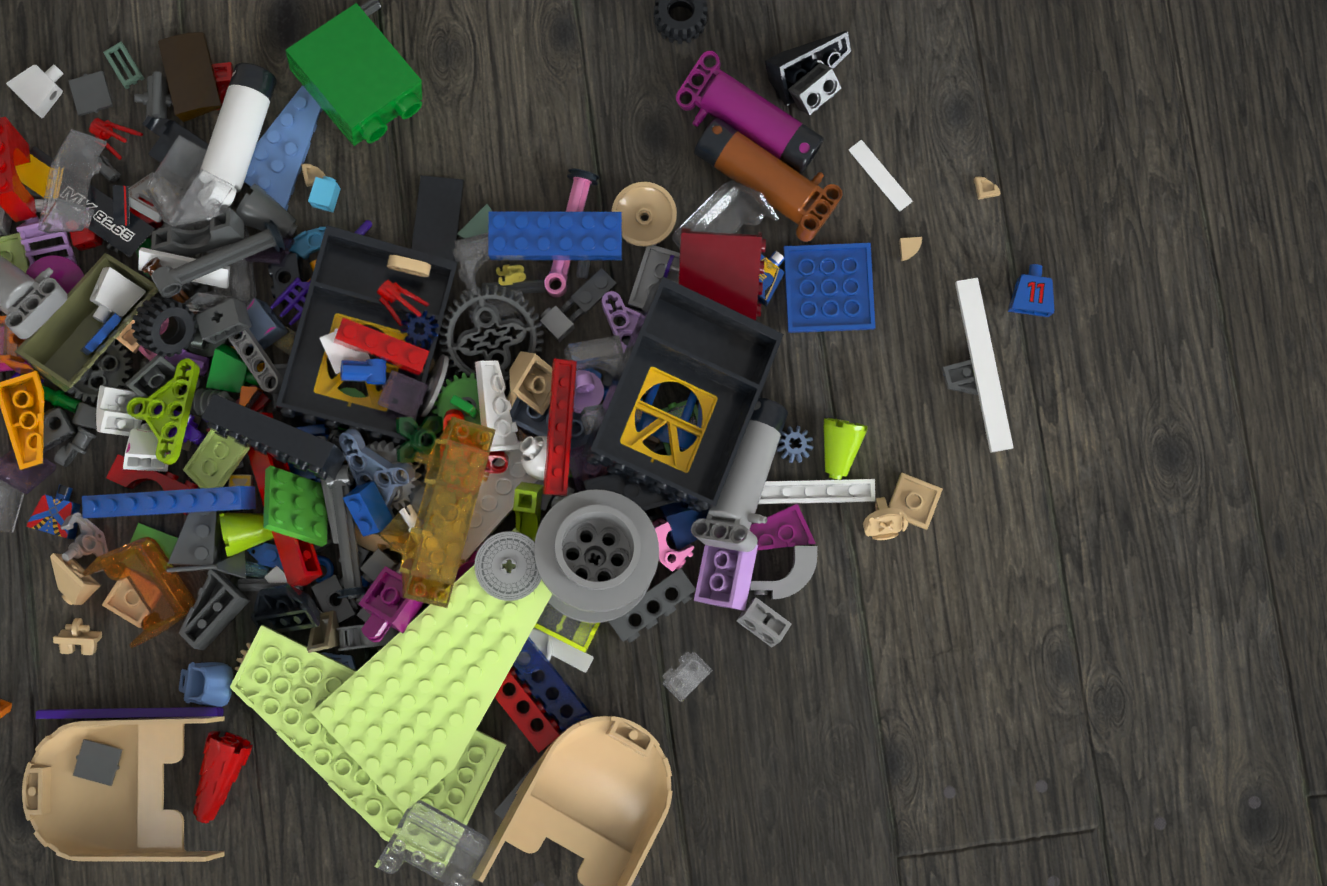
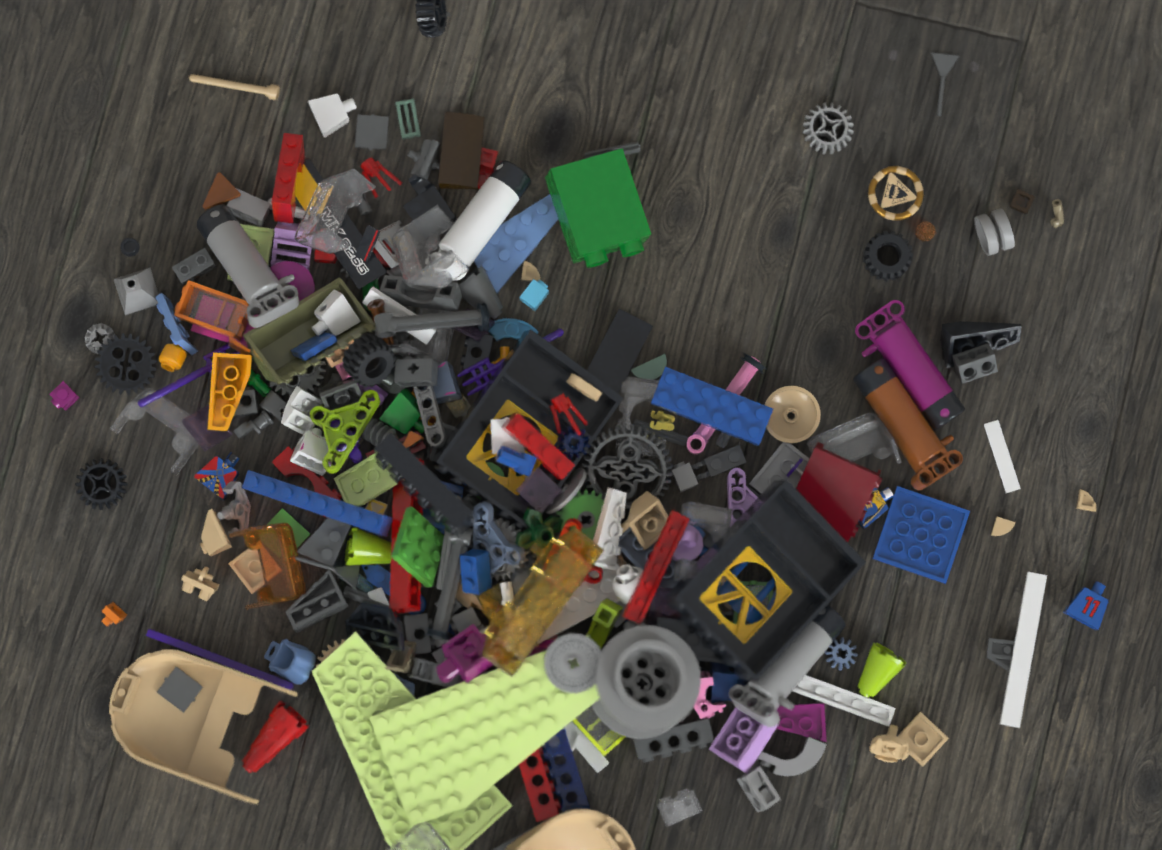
camera: 20 degrees right, 0 degrees up
green tile [450,395,479,419] -> none

